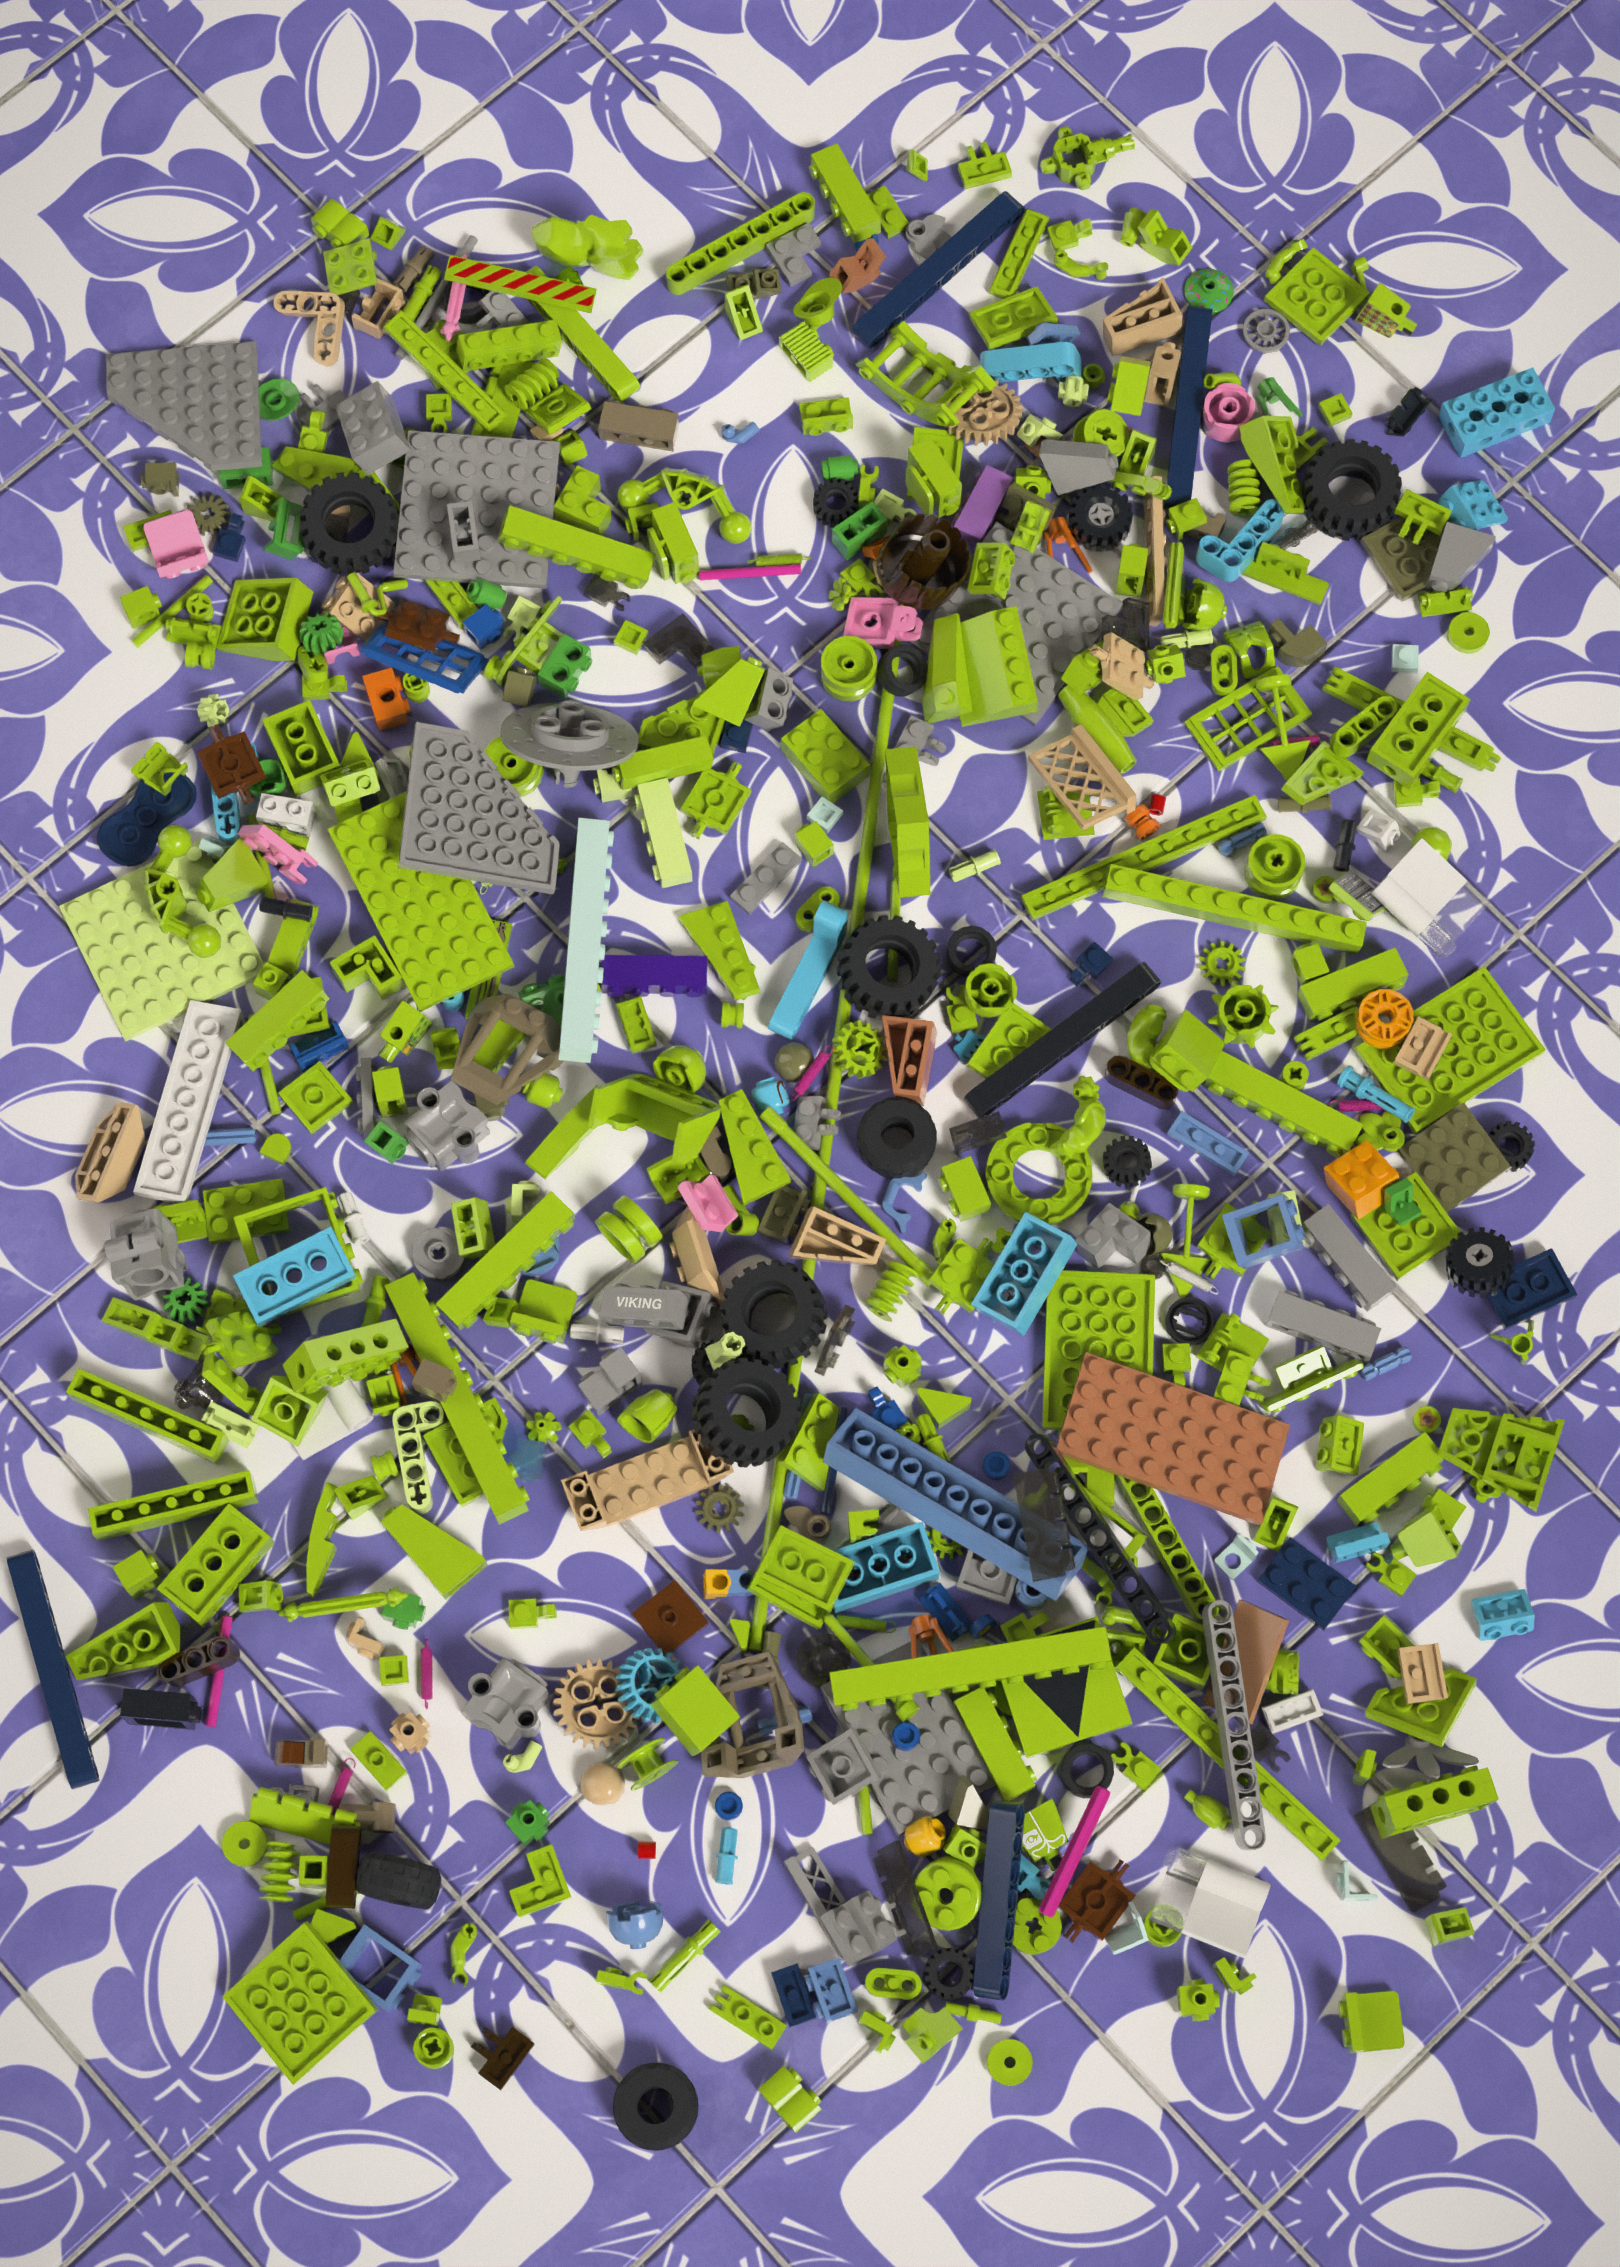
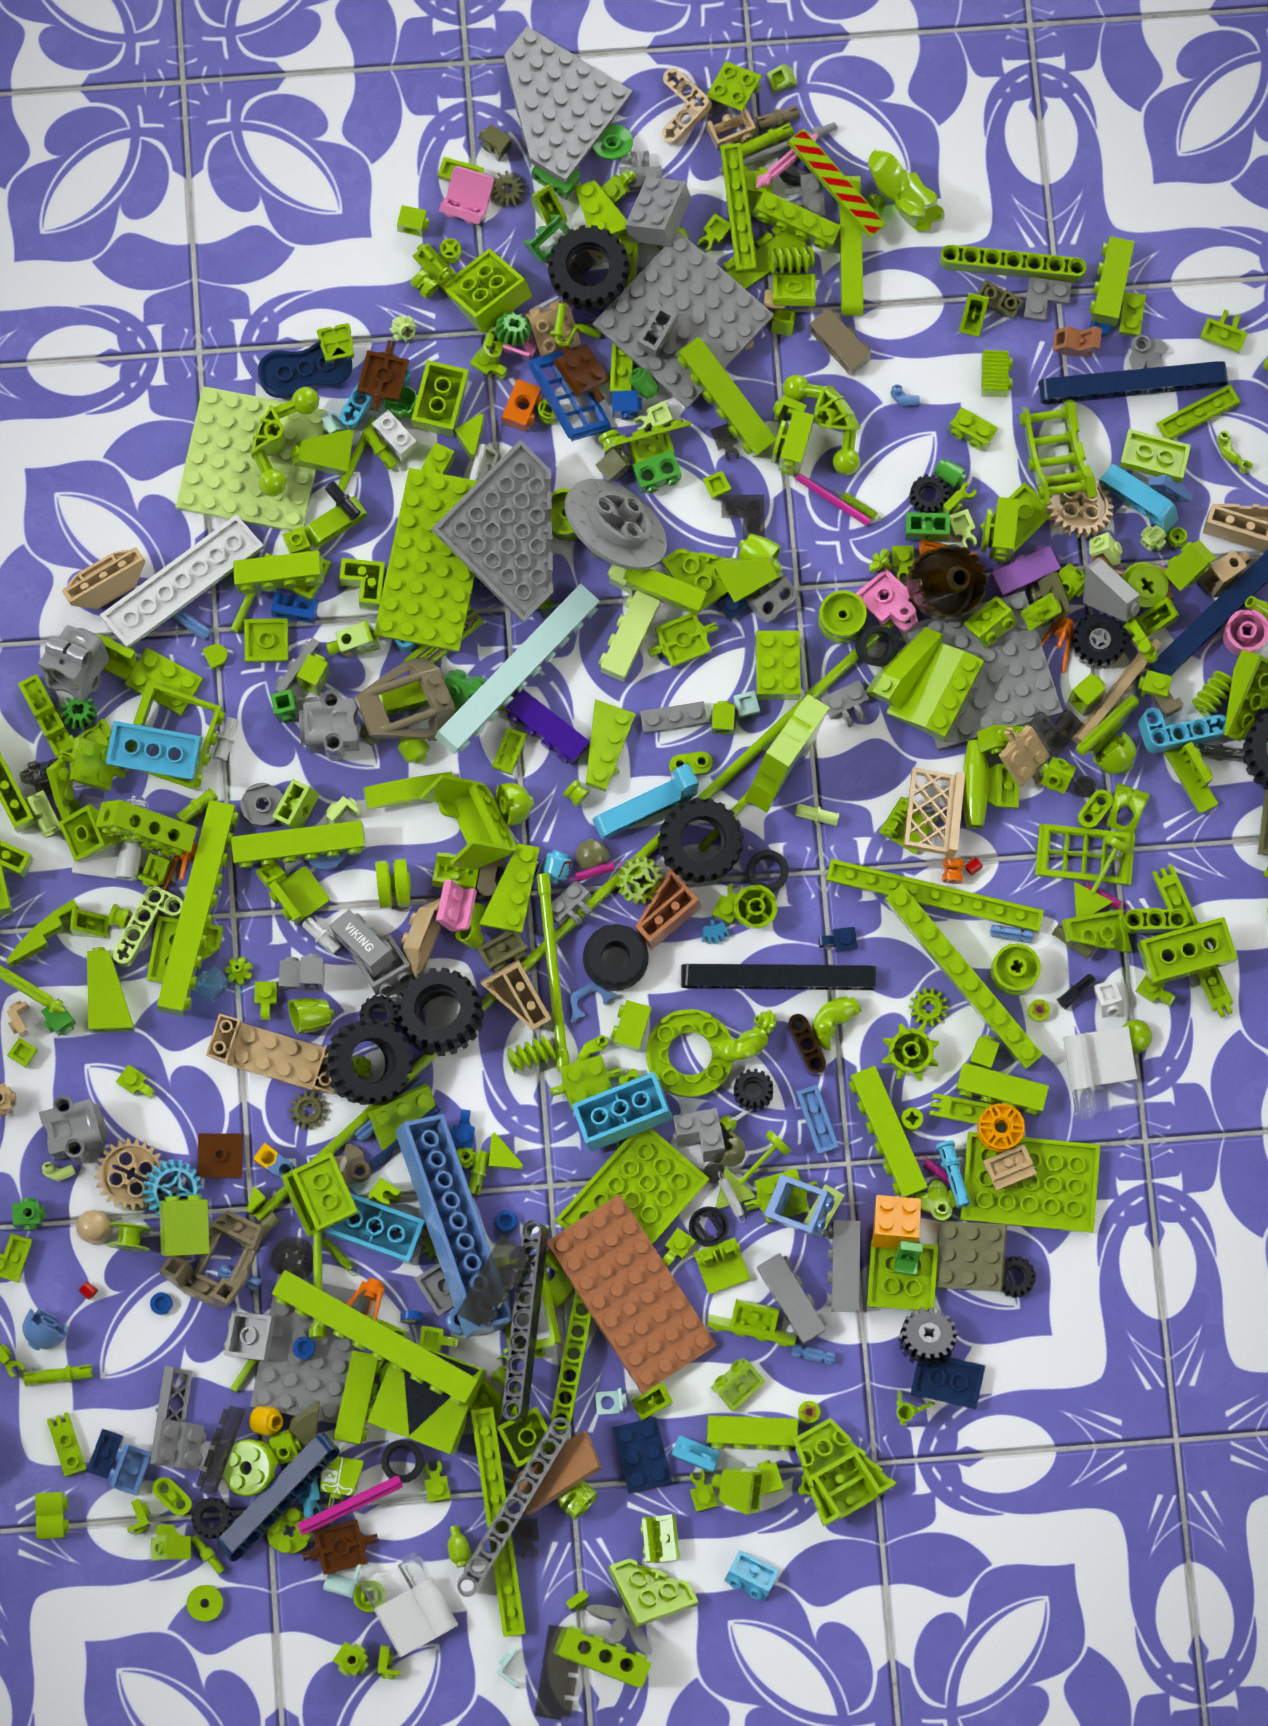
camera: 35 degrees right, 5 degrees up
lime bar [131,574,213,648] -> none
dark blue plate [212,513,246,562] -> none
bright pink plate [238,824,318,885] -> none
lime brick [311,199,369,248] -> none
lime bracket [319,759,380,807] -> none
dark tan brick [412,1358,457,1403] -> none
dark pink piece [420,1639,433,1710] -> none
lime bracket [431,1027,460,1070] -> none
lime brick [554,465,612,536] -> none
yellowish green piece [705,1332,745,1371] -> none
medium azure axle [715,1827,738,1885] -> none
lime piece [793,278,842,330] -> none
clear smoke plate [814,1305,856,1376] -> none
lime brick [883,1344,922,1389] -> none
lime slope [905,149,928,182] -> none
blue hinge [919,1583,972,1643] -> none
clear smoke plate [949,1111,1007,1154] -> none
lime wing [966,1003,1052,1079] -> none
lime plate [1047,219,1093,253] -> none
lime brick [1149,1009,1225,1092] -> none
yellowish green axle [1161,629,1213,650] -> none
lime hinge [1214,1350,1271,1406] -> none
white plate [1261,1689,1324,1735] -> none
olive brick [1268,618,1327,667] -> none
tile [1328,870,1386,922] -> none
light aqua plate [1392,644,1419,673] -> none
tan plate [1397,1643,1448,1704] -> none
lime axle [1421,762,1463,793] -> none

